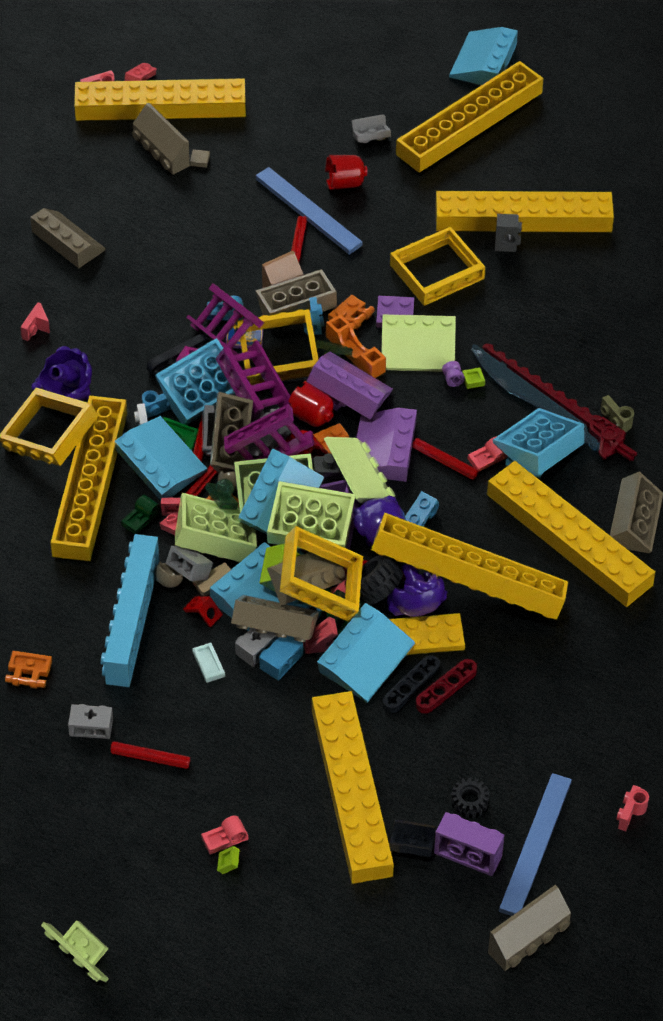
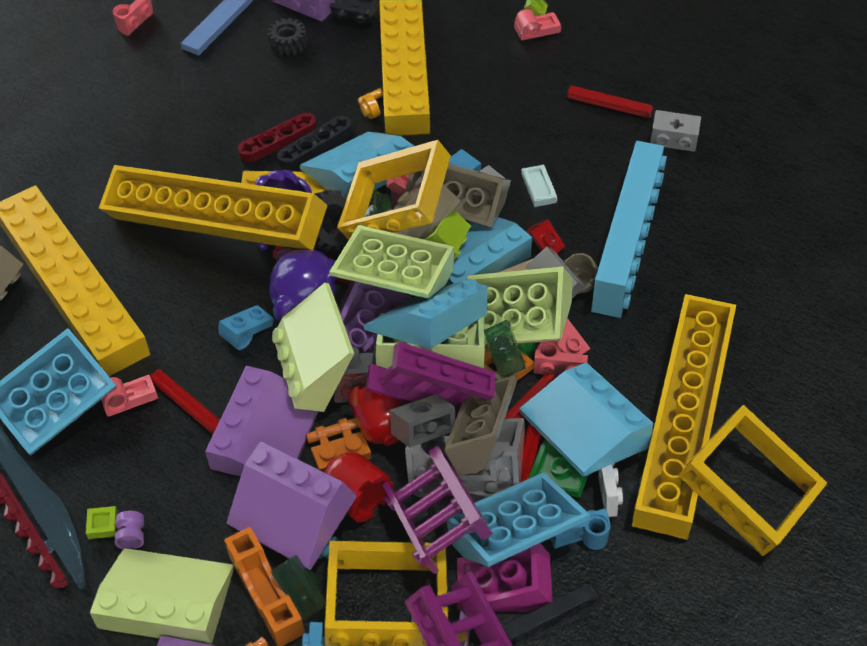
camera: 170 degrees left, 0 degrees up
orange plate [5,651,52,689] -> none
dark purple piece [31,346,92,401] -> none
dark green plate [121,495,162,534] -> none
none -> light orange plate [358,89,384,119]

